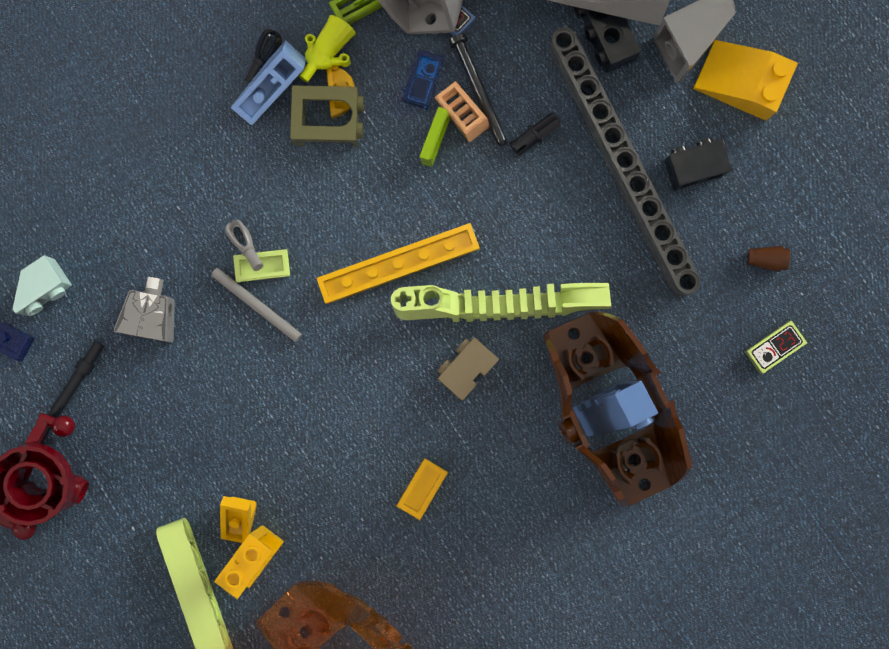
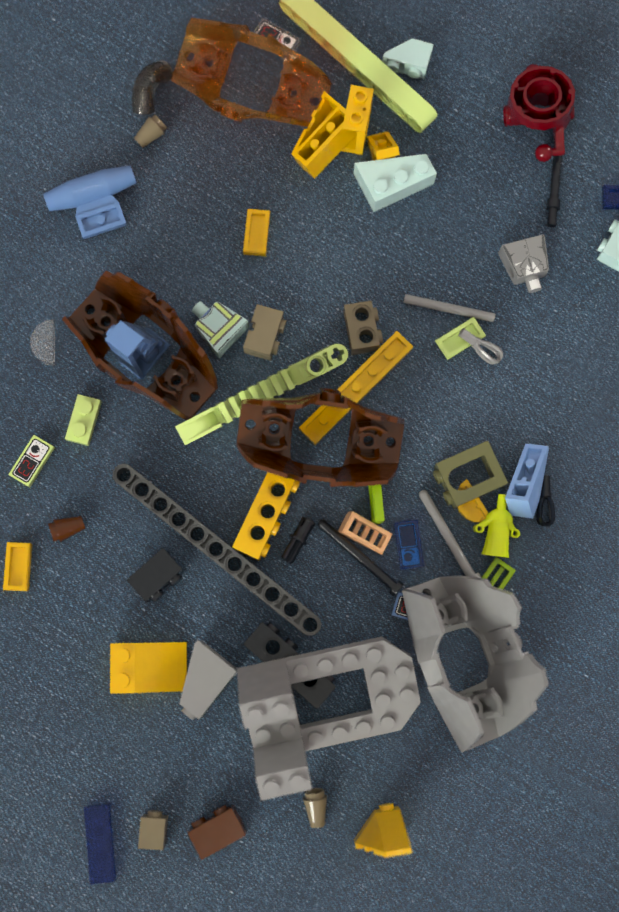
camera: 150 degrees right, 5 degrees down
none -> yellow tile [3,542,32,591]
none -> clear tile [30,319,55,366]
none -> medium blue plate [43,165,136,239]
none -> yellowish green plate [65,394,102,446]
none -> light aqua torso [192,301,249,358]
none -> yellow brick [232,472,301,561]
none -> reddish brown piece [236,388,405,487]
none -> yellow wedge [291,91,357,179]
none -> dark tan brick [343,300,383,355]
none -> light aqua wedge [354,154,437,212]
none -> light aqua slope [383,39,434,79]
none -> light grey bar [419,490,482,578]

